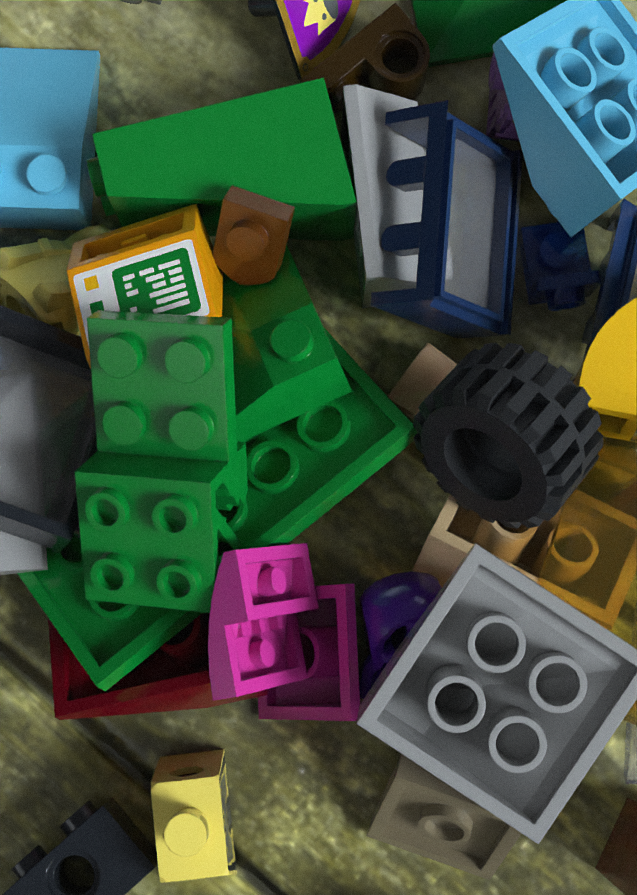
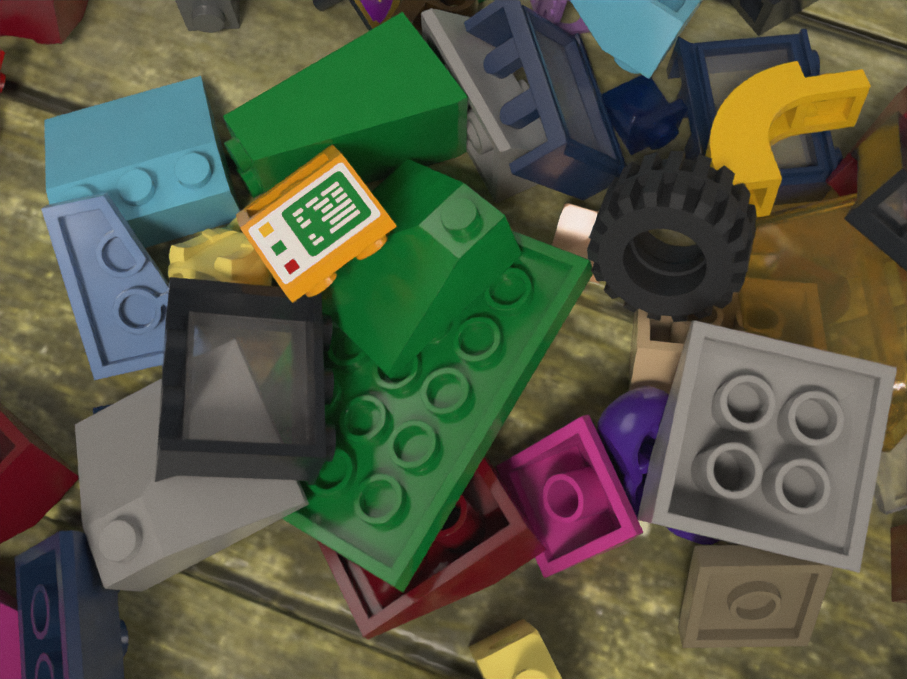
camera: 20 degrees left, 10 degrees down
green piece [75,310,248,613] -> none
dark pink slope [208,543,319,701] -> none
reddish brown plate [212,185,295,285] -> none

